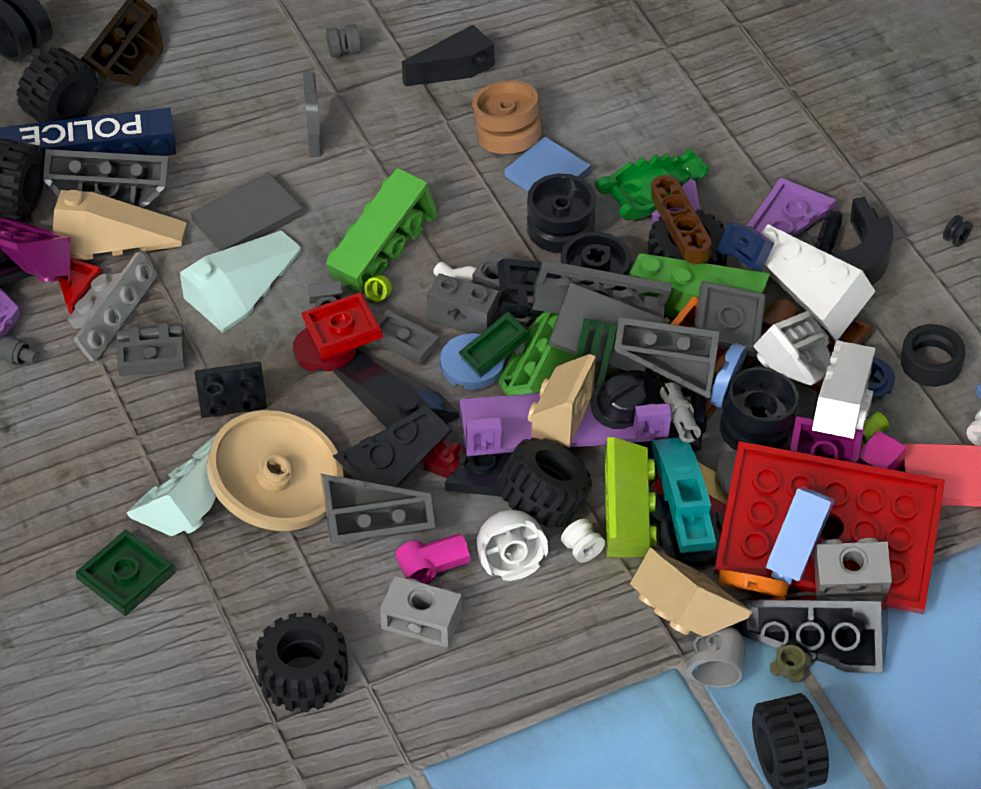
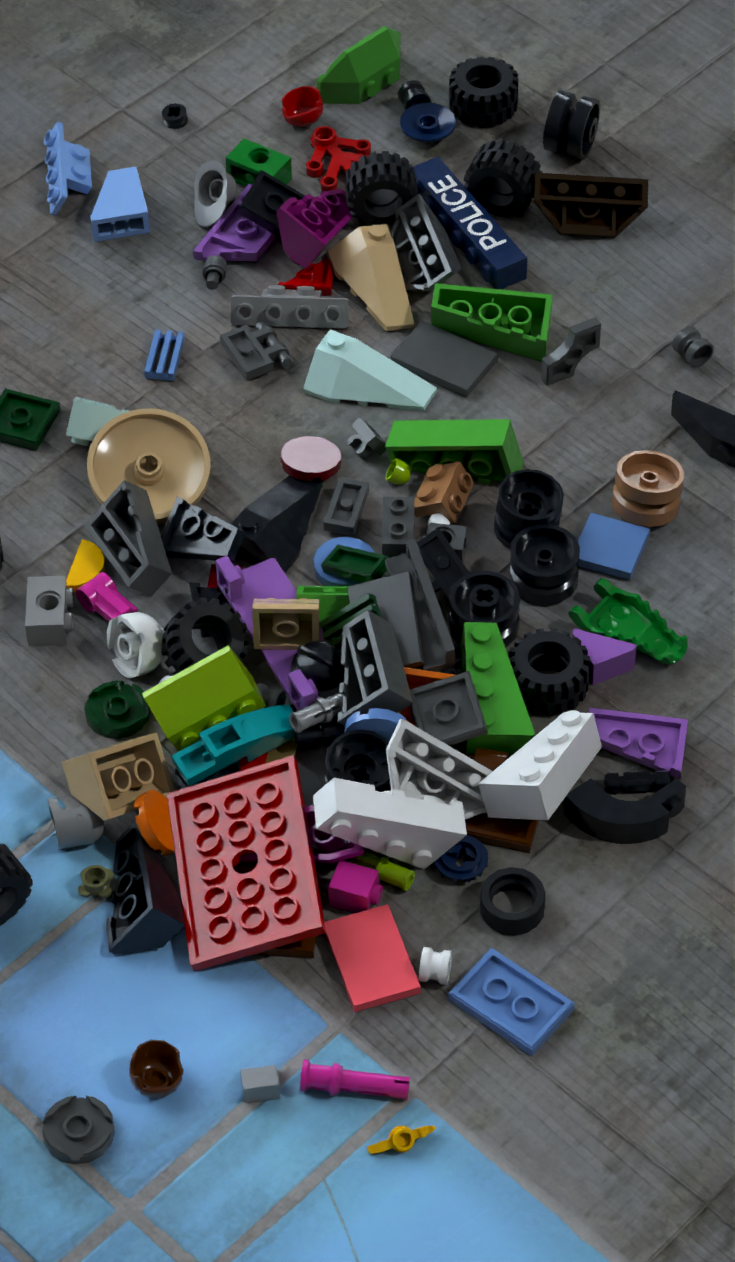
camera: 70 degrees right, 0 degrees up
black bracket [194,361,267,418] -> none
red tile [301,292,383,359] -> none
reddish brown beam [651,175,712,264] -> none
dark blue bracket [717,222,774,272] -> none
light blue slope [765,486,835,584] -> none
light grey brick [813,538,892,596] -> none
black bush [943,215,973,247] -> none
none -> yellow tile [66,539,105,593]
none -> dark green tile [84,680,150,739]
none -> medium blue tile [144,329,185,381]
none -> medium nougat bracket [414,461,473,524]
none -> bright green wedge [431,283,553,362]
none -> black wheel [494,469,564,549]

